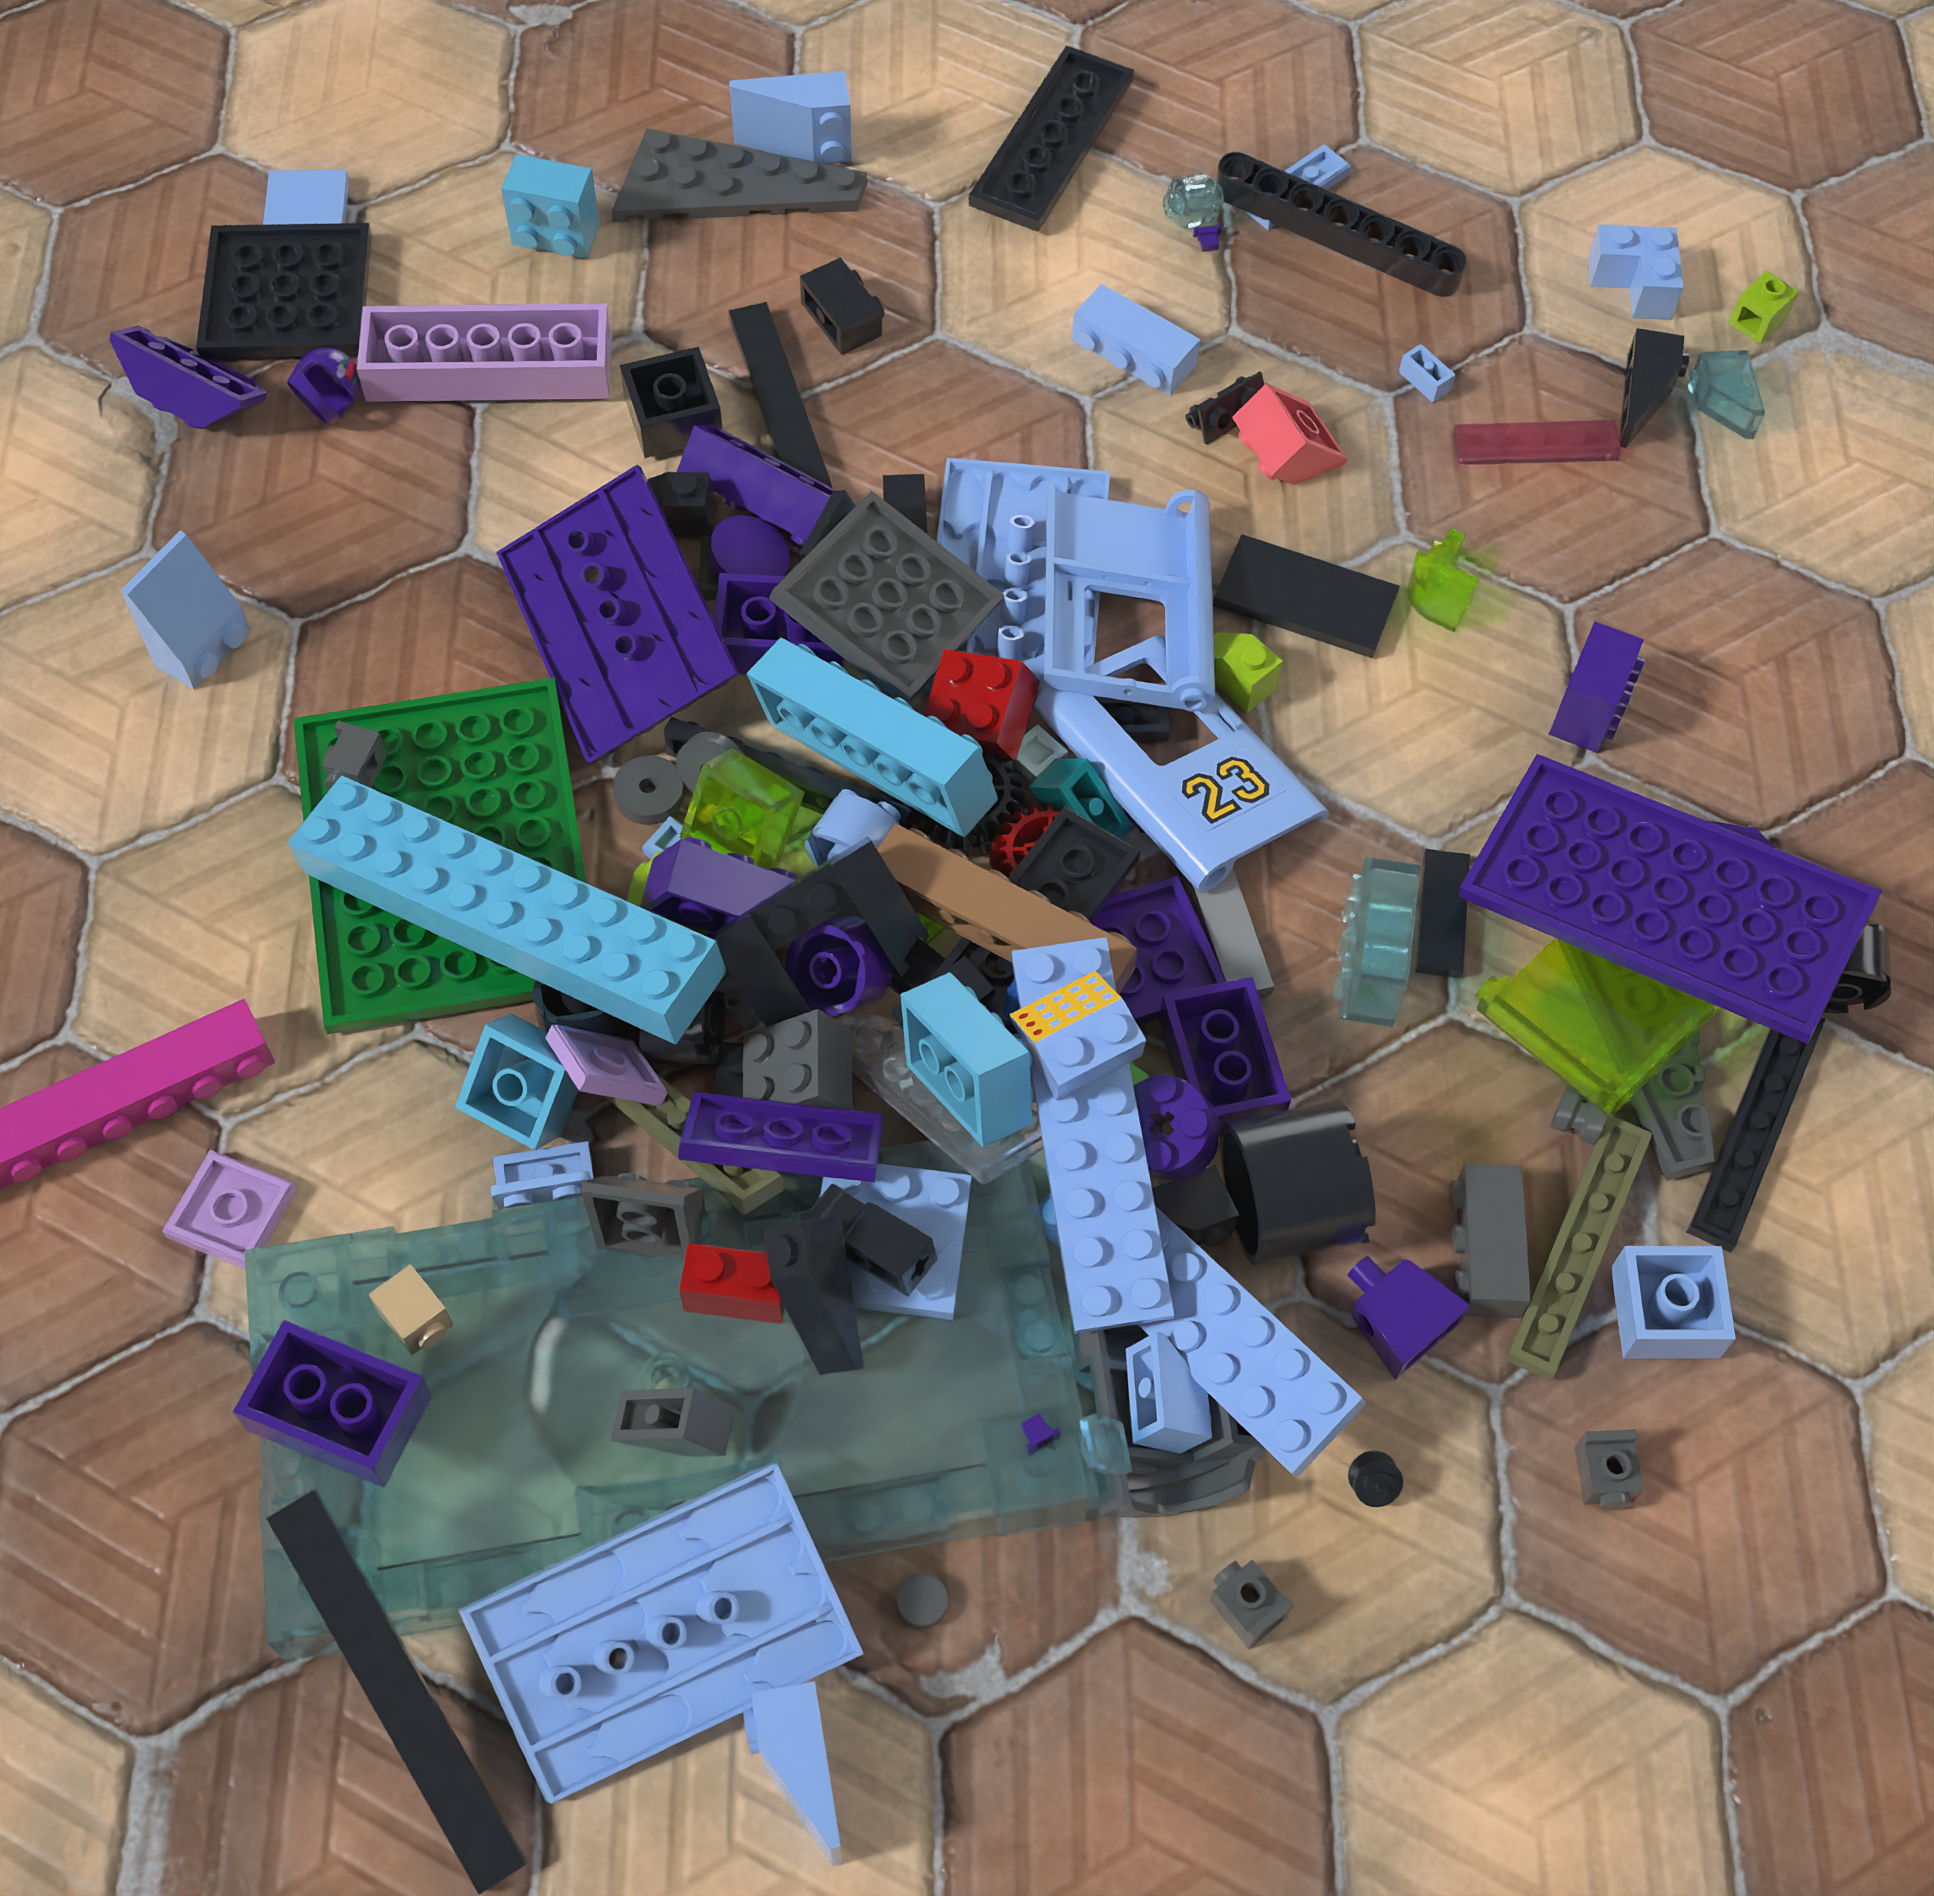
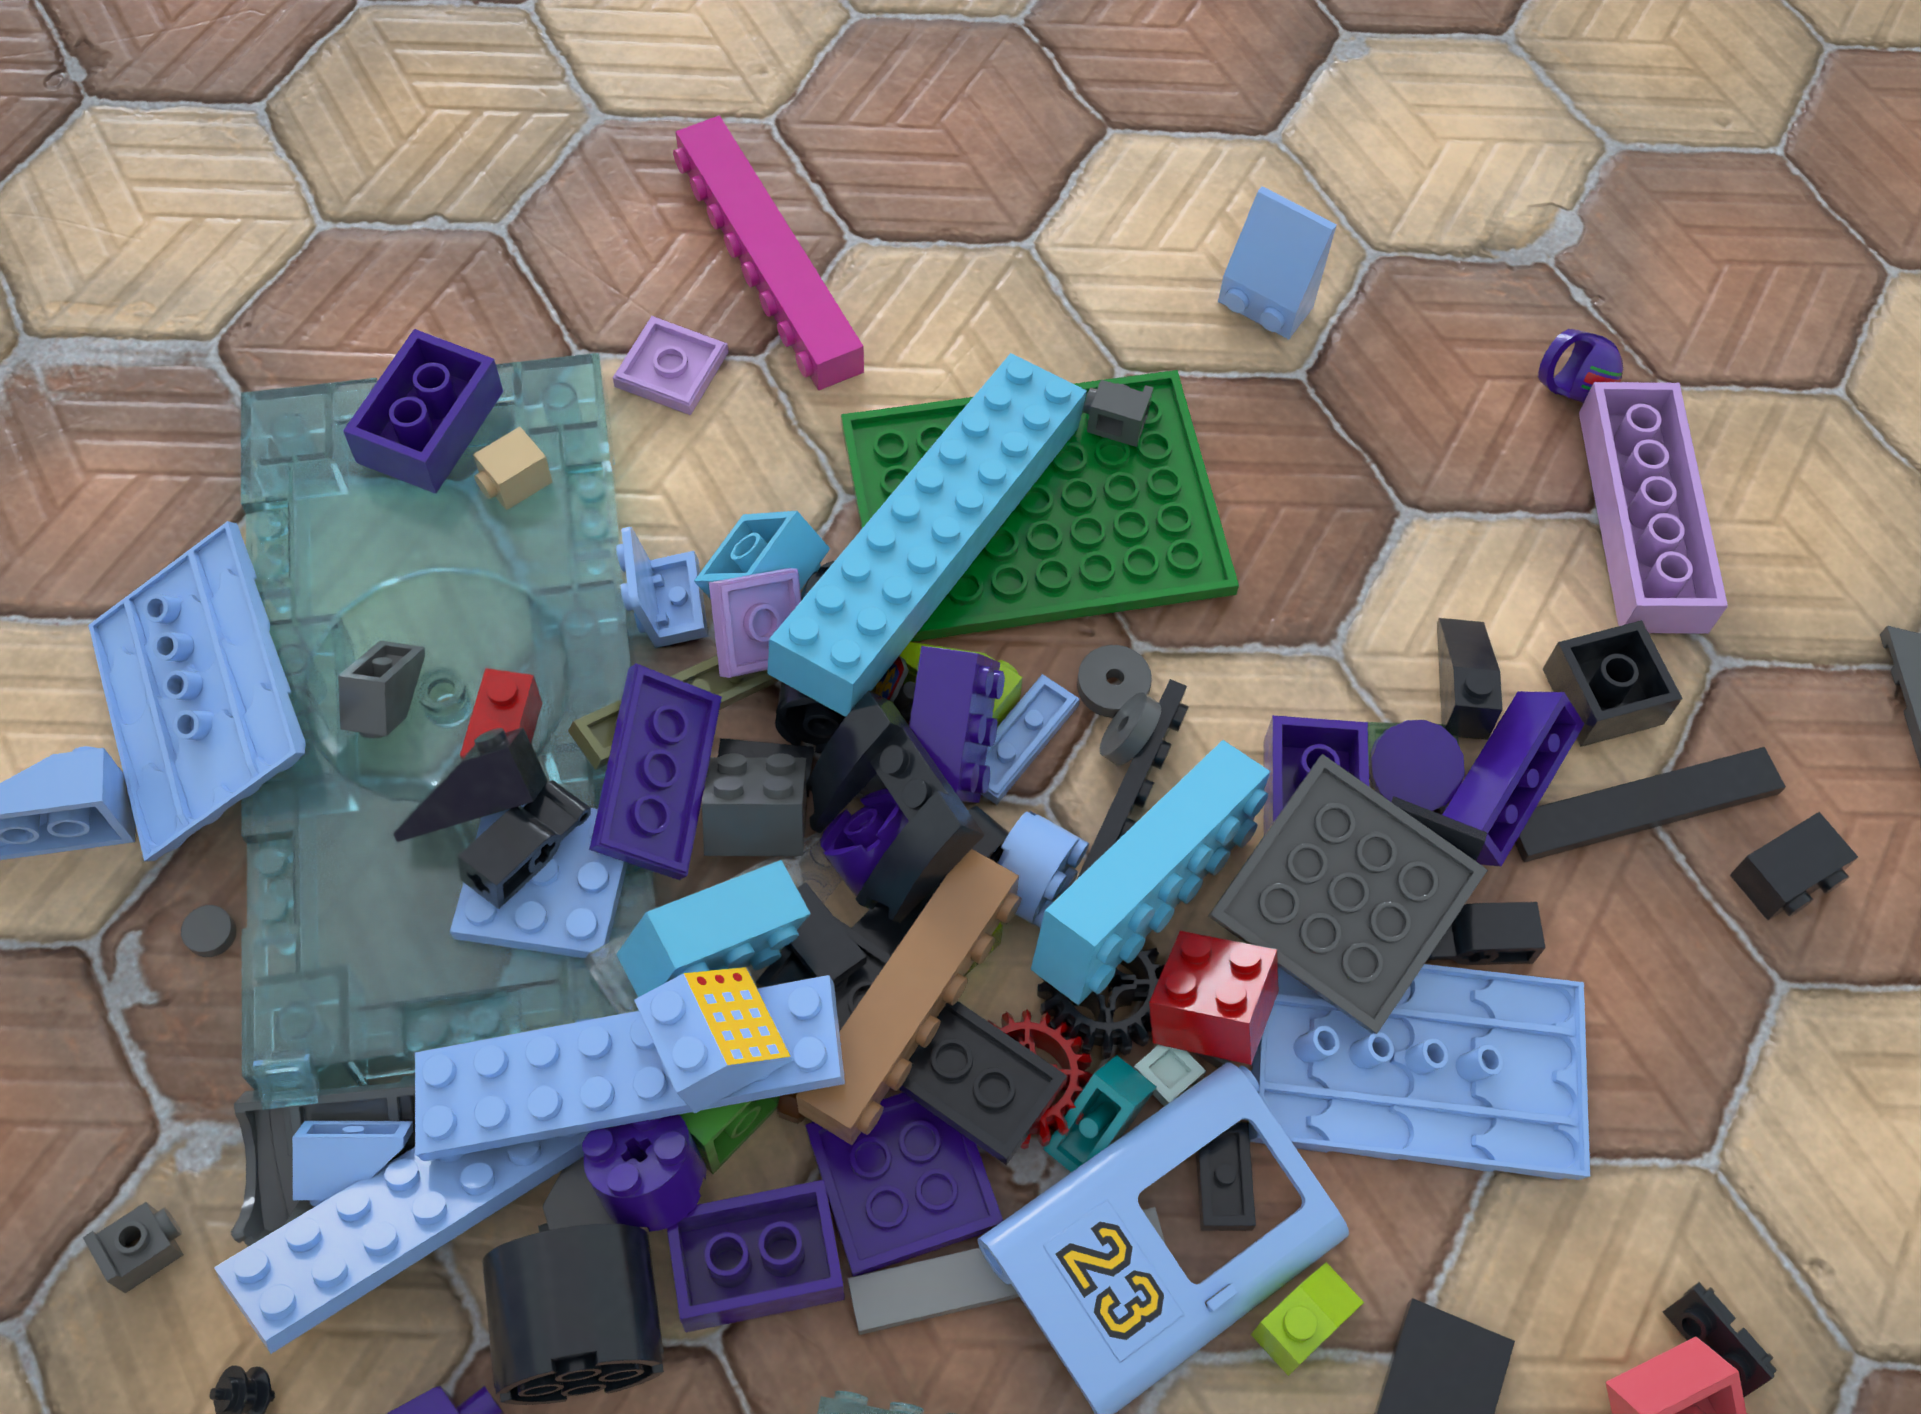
camera: 90 degrees right, 0 degrees up
dark purple wedge [109,325,267,429] -> none
black plate [196,223,372,358] -> none
light blue tile [263,169,349,225] -> none
black tile [266,1489,528,1895] -> none
dark purple piece [496,465,739,764] -> none
medium azure brick [501,154,600,259] -> none
dark grey slope [581,1173,705,1261] -> none
clear neon green brick [679,748,805,870] -> none
dark purple piece [1021,1413,1061,1456] -> none
light blue piece [1044,481,1215,712] -> none
light blue brick [1072,284,1200,396] -> none

